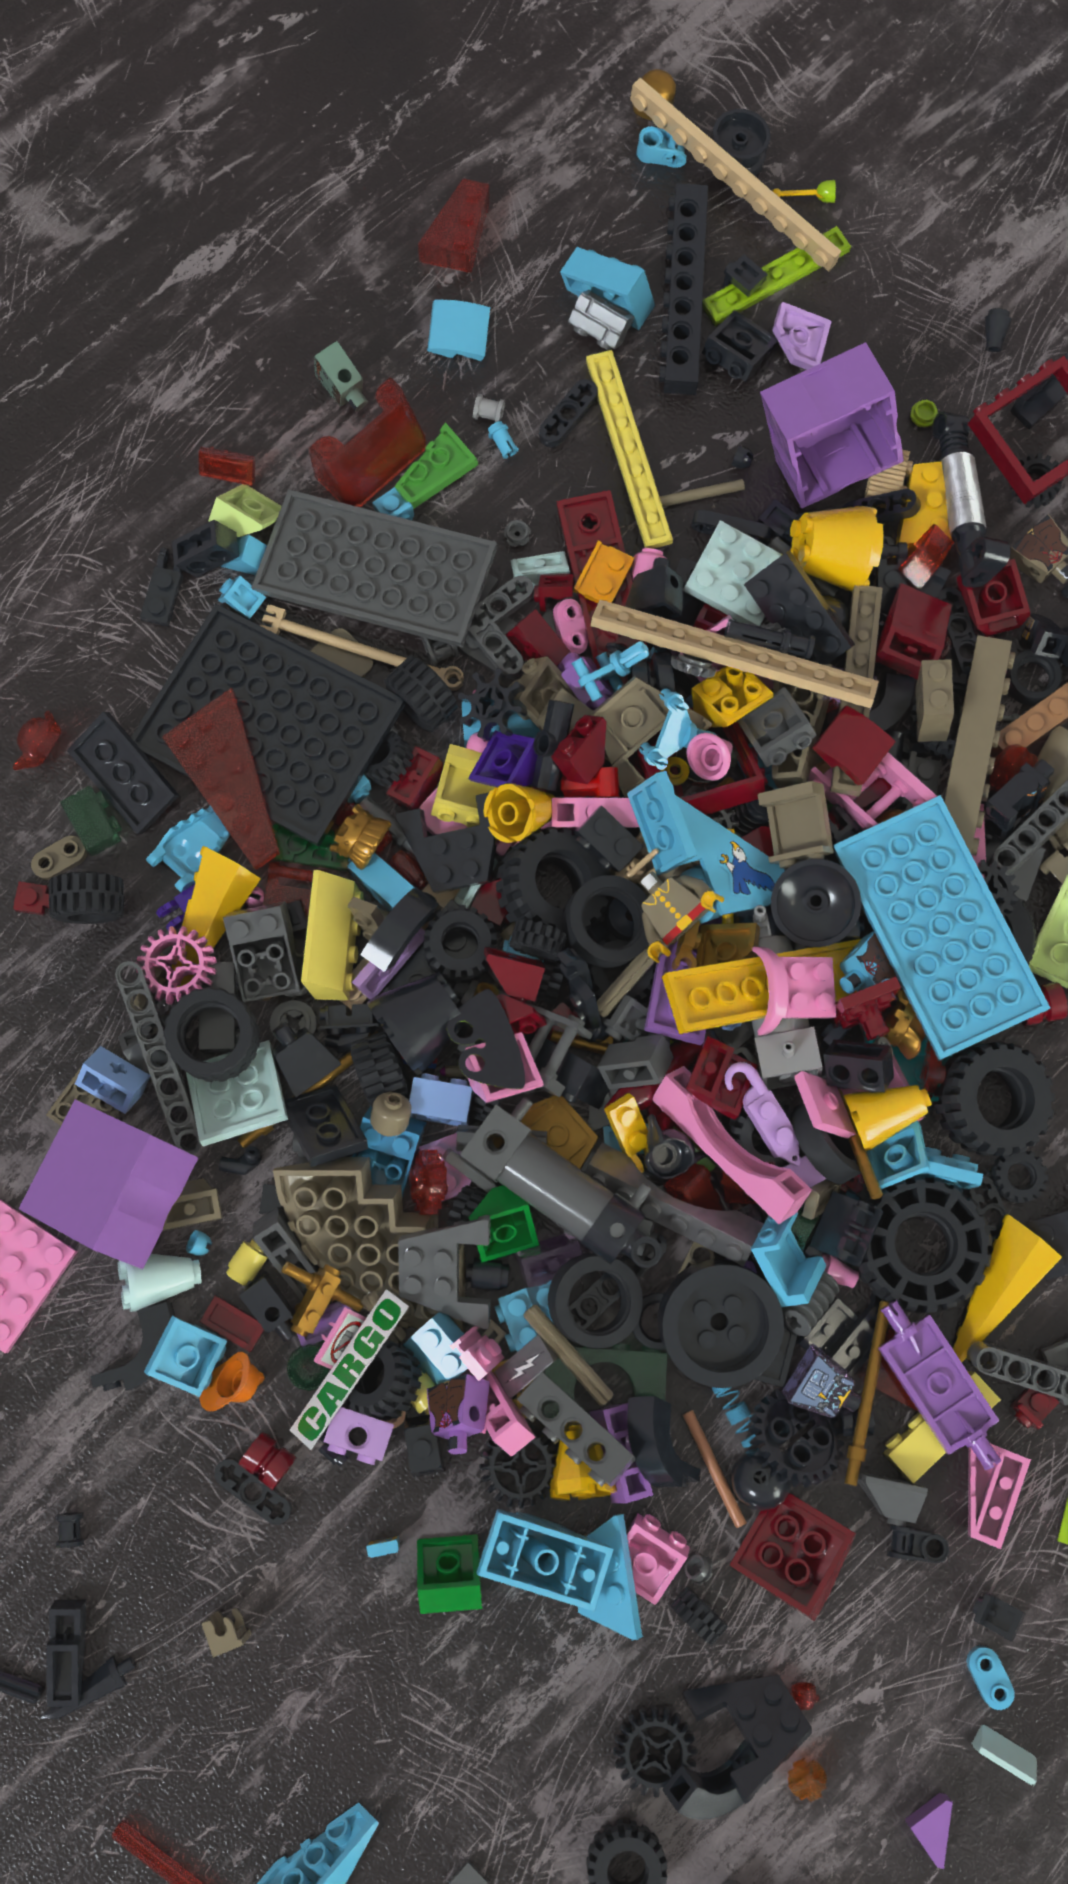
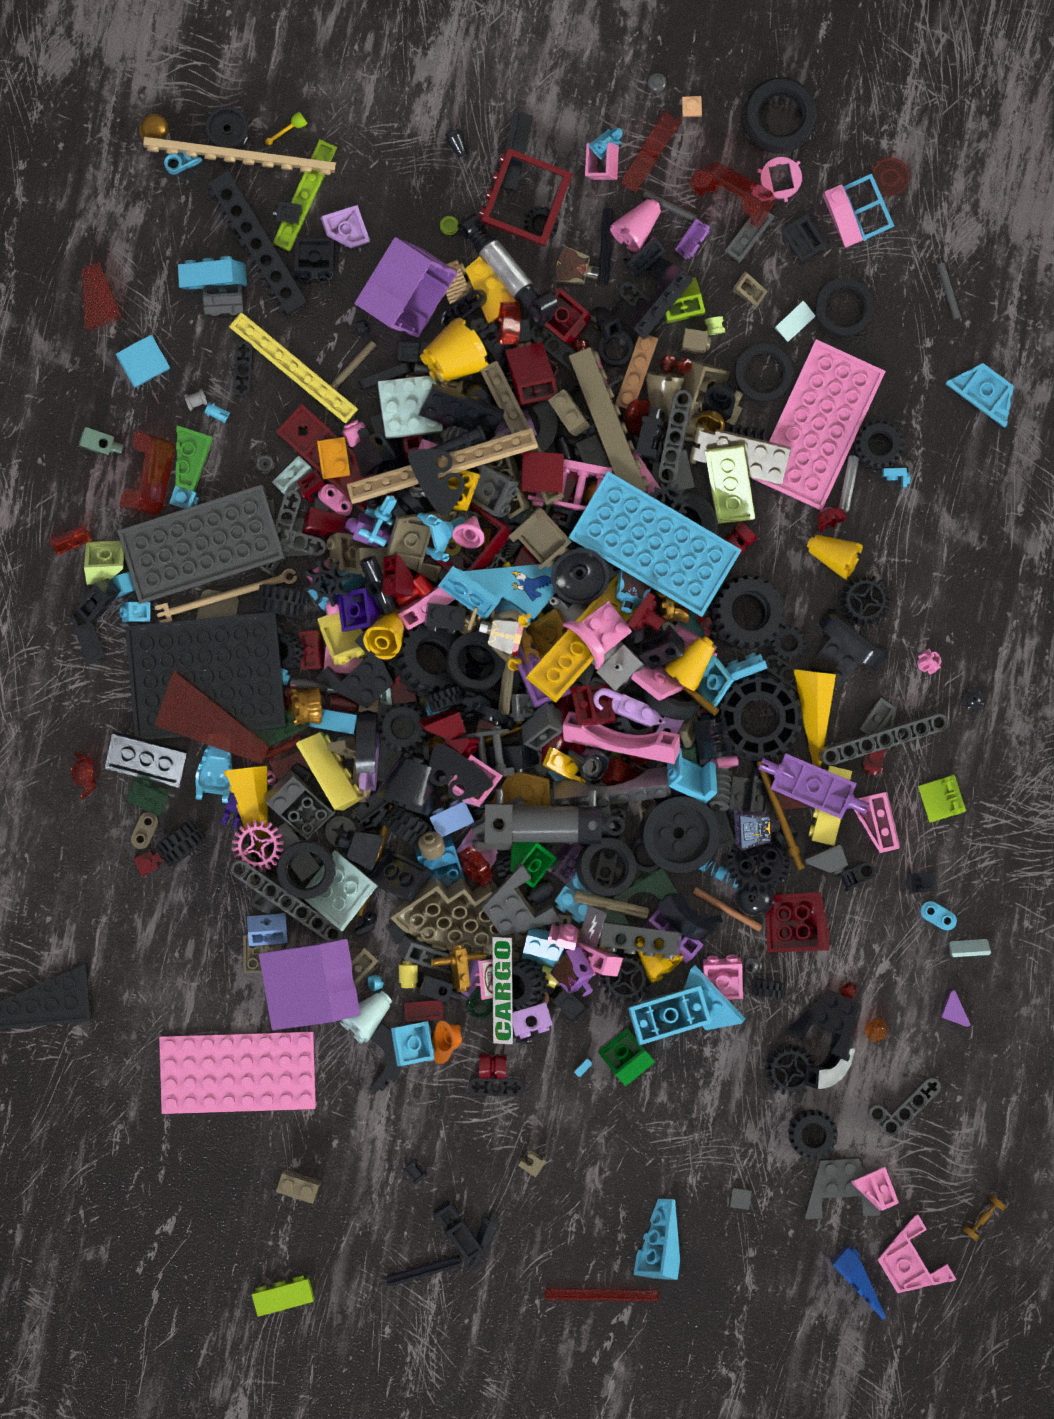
camera: 35 degrees left, 10 degrees up
none -> black piece [408,449,465,517]

